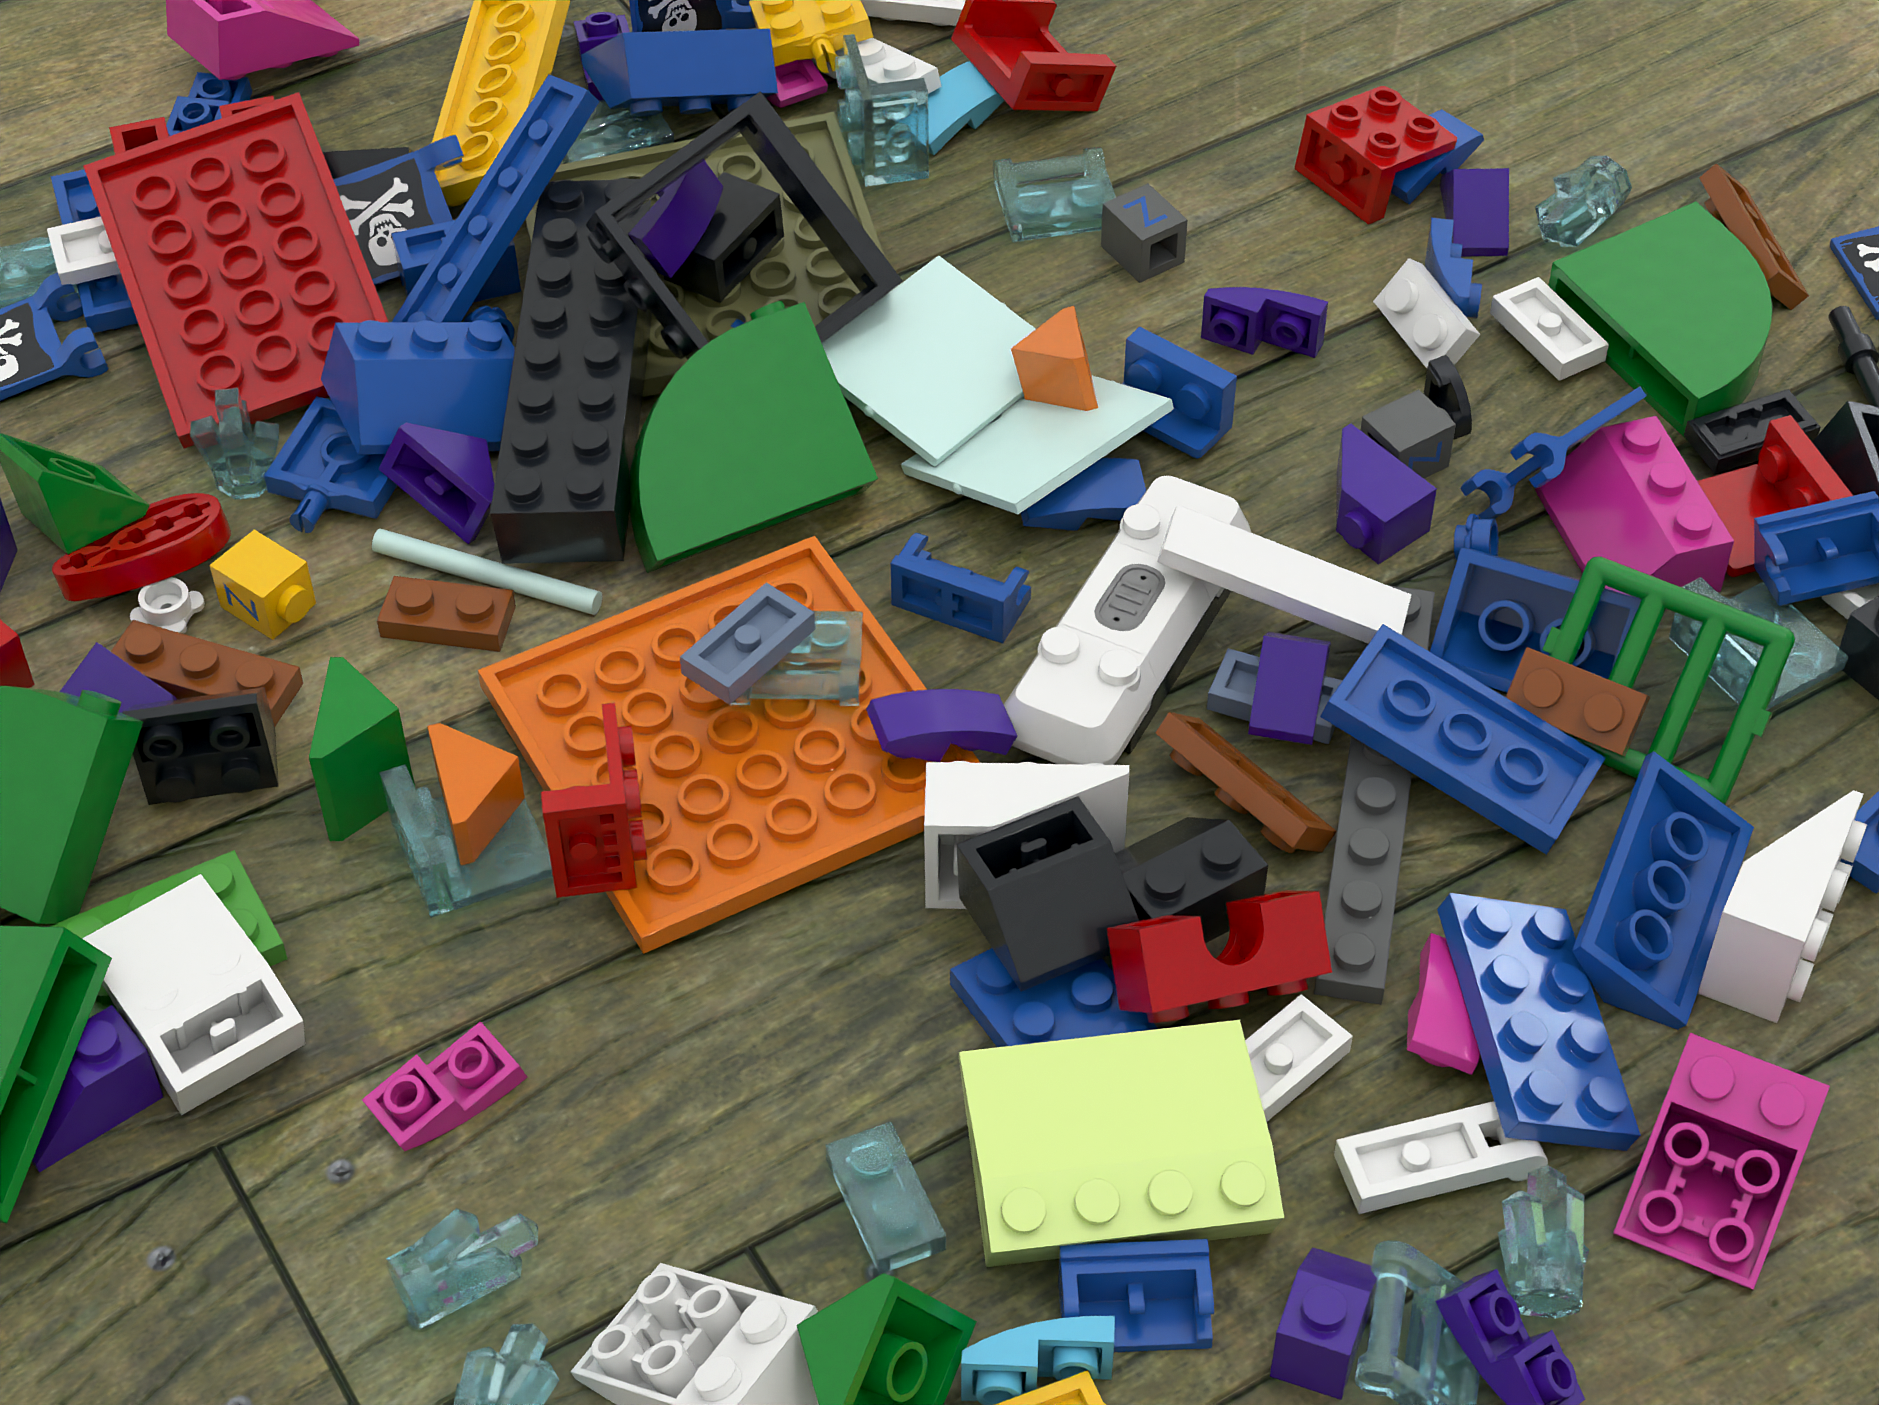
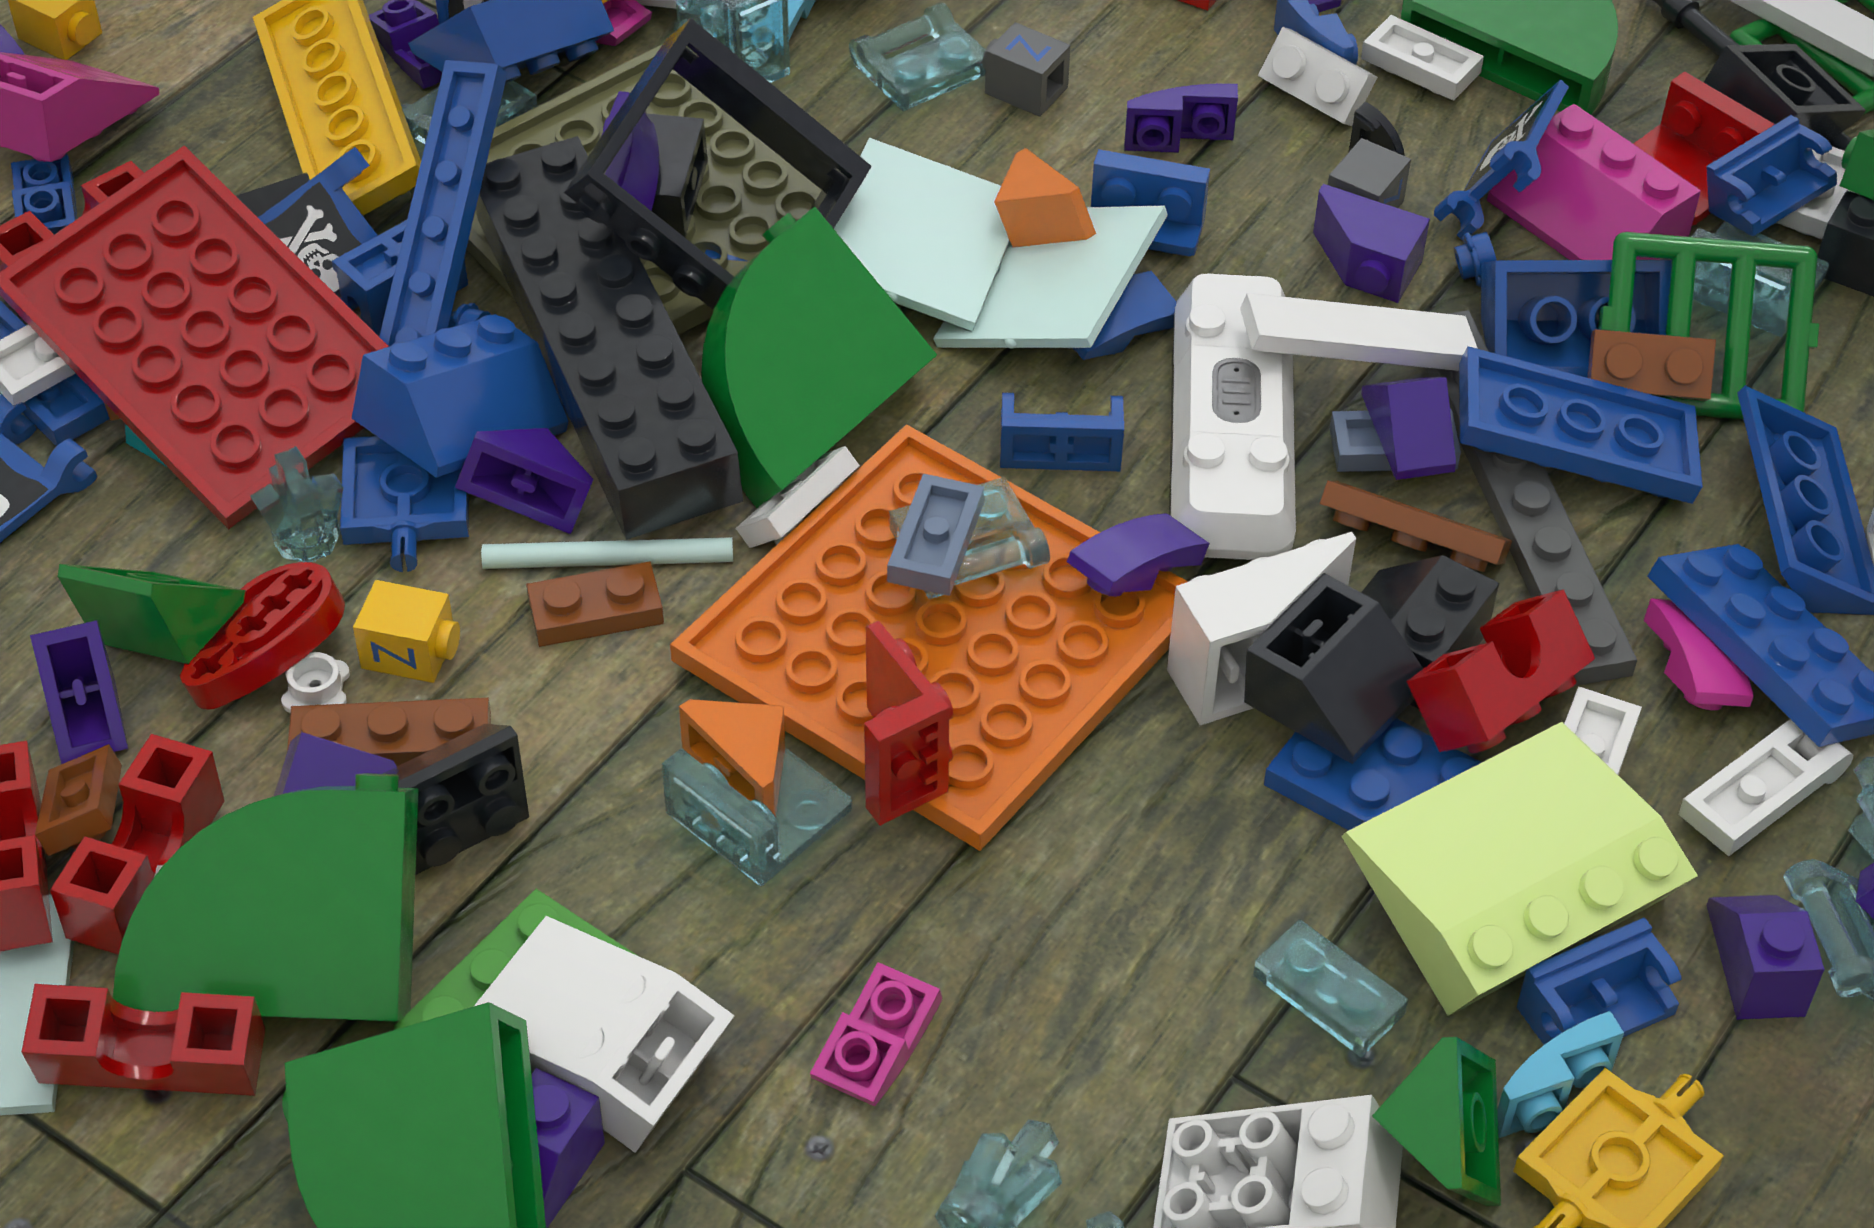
camera: 25 degrees left, 0 degrees up
green slope [309,657,416,841] -> none
black plate [1684,389,1821,474] -> none
none -> white plate [735,446,860,548]

